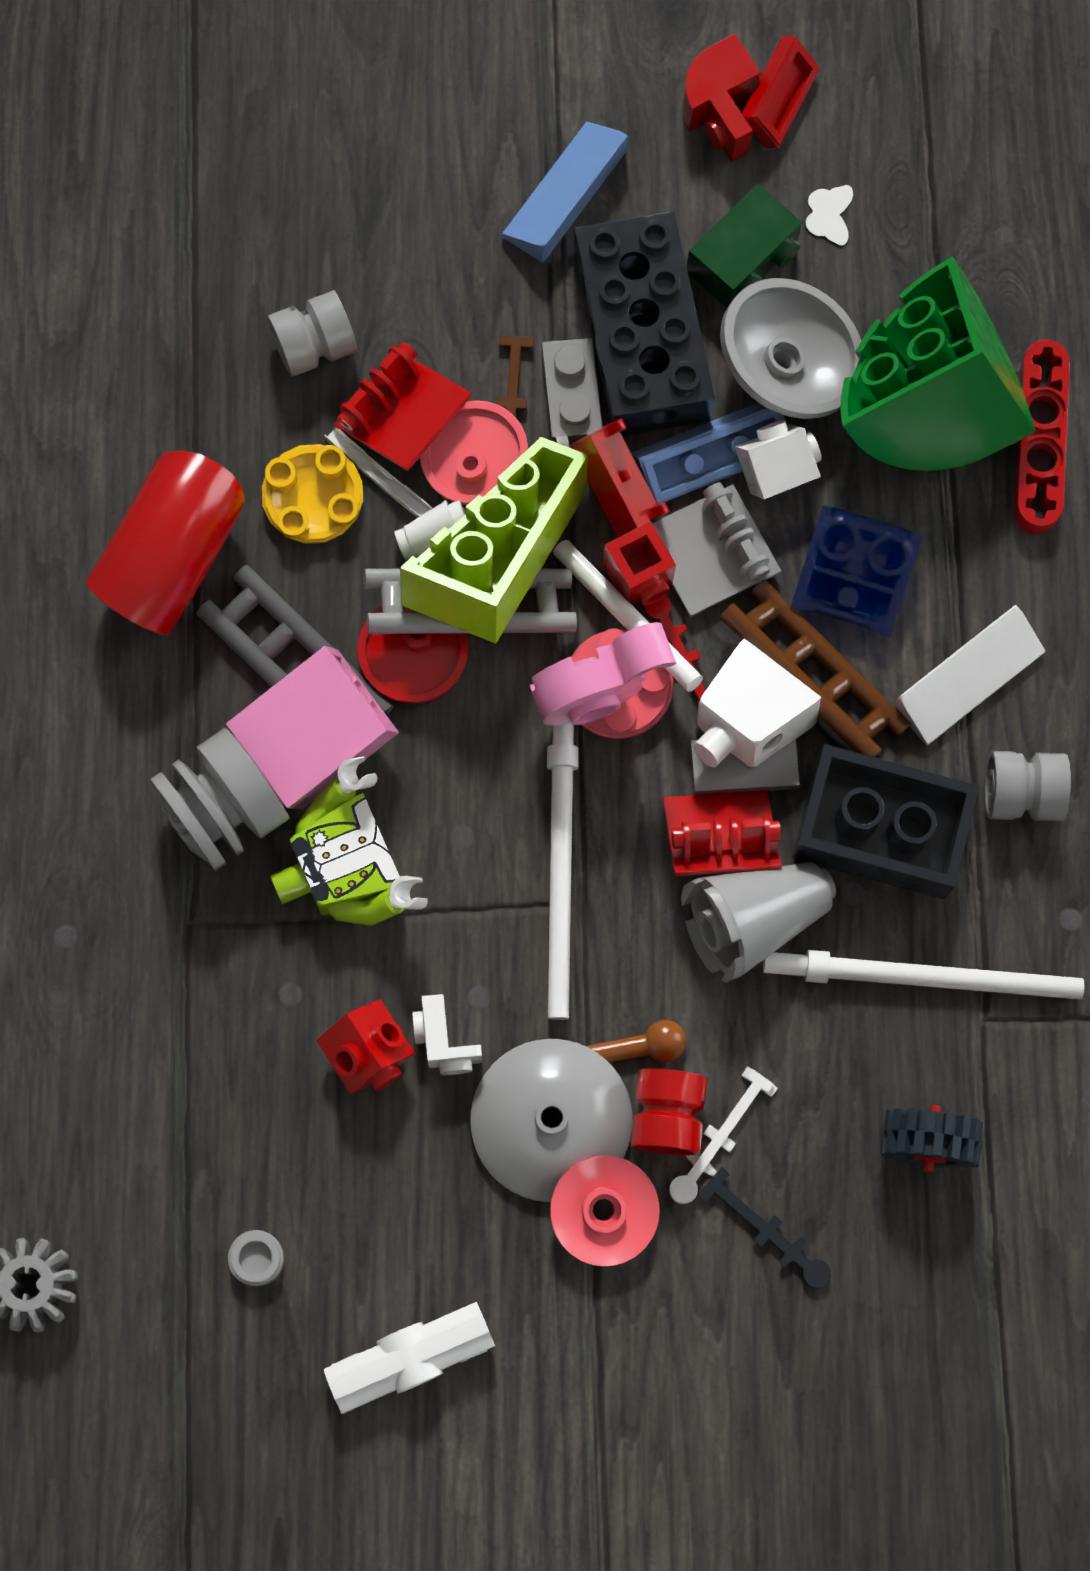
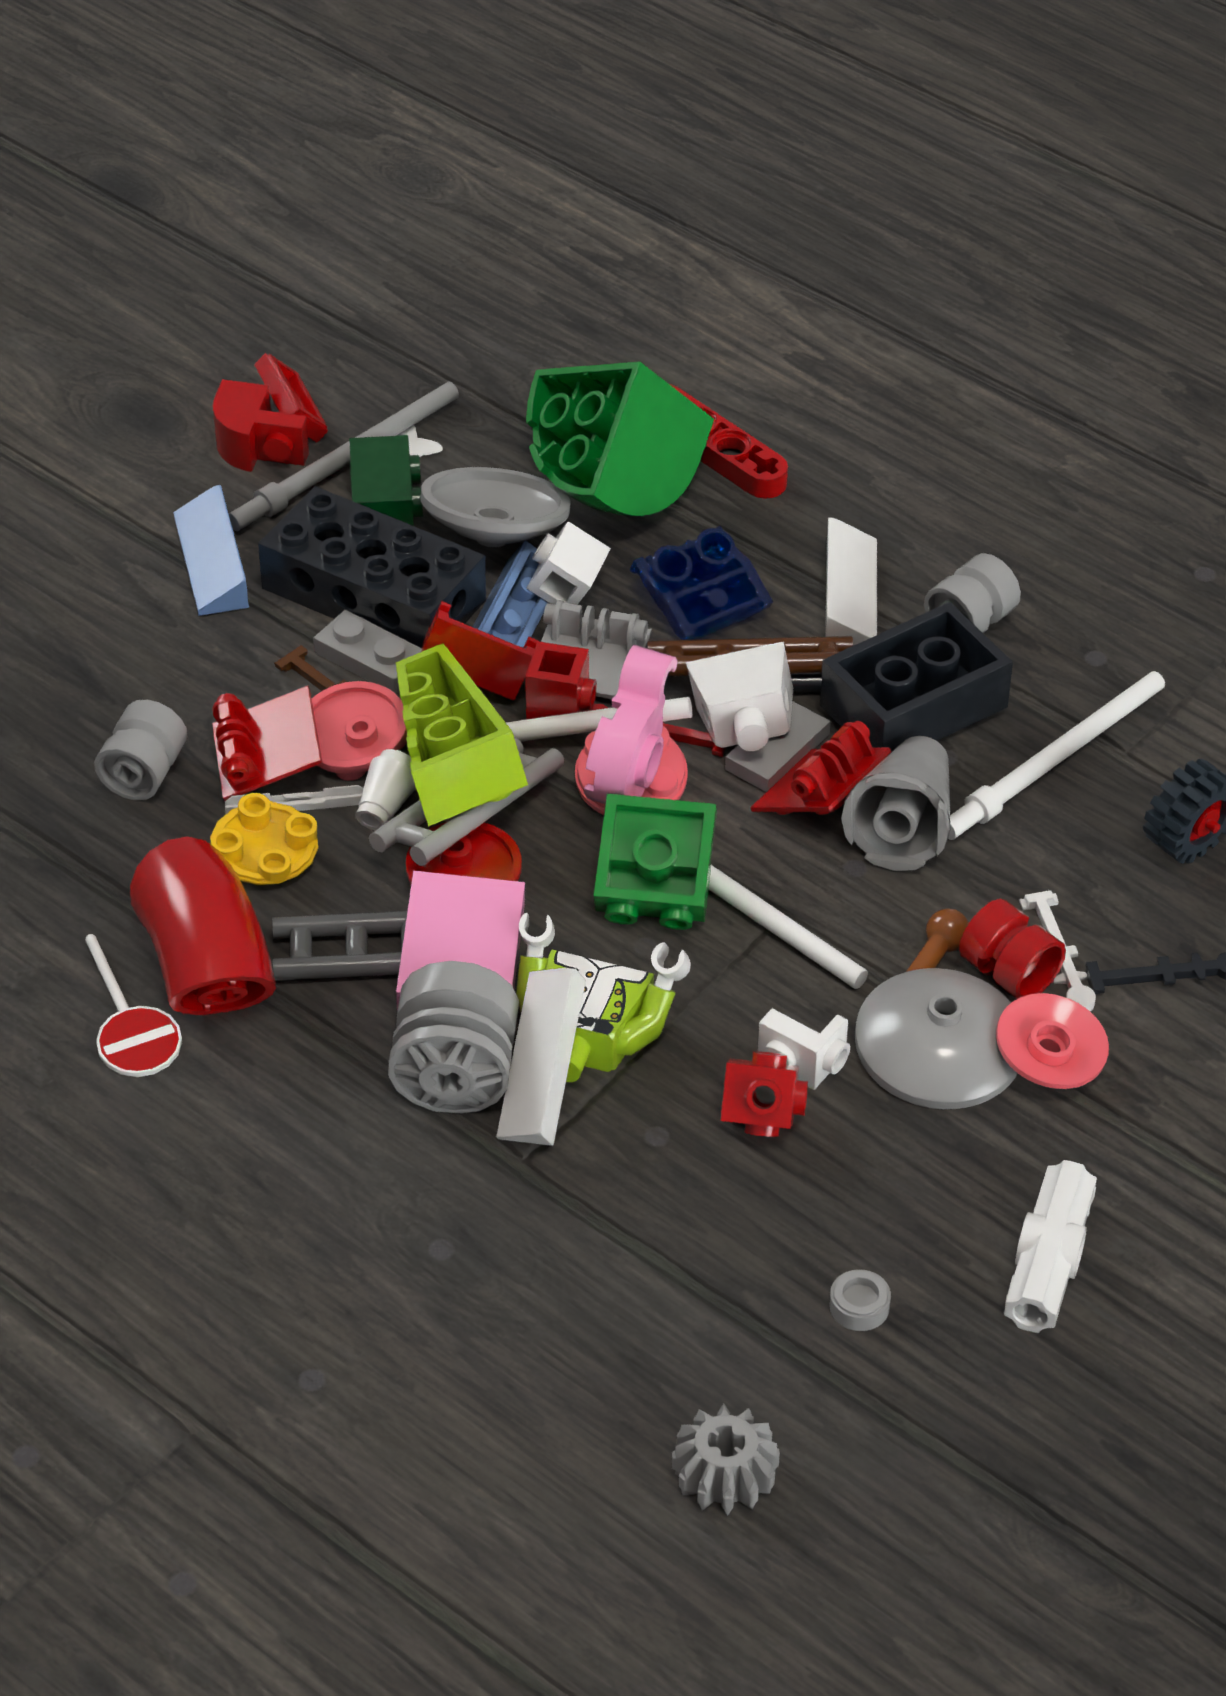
camera: 45 degrees left, 30 degrees down
none -> piece [85,934,182,1077]
none -> light grey bar [228,382,459,531]
none -> white slope [496,968,586,1146]
none -> green plate [594,794,717,930]

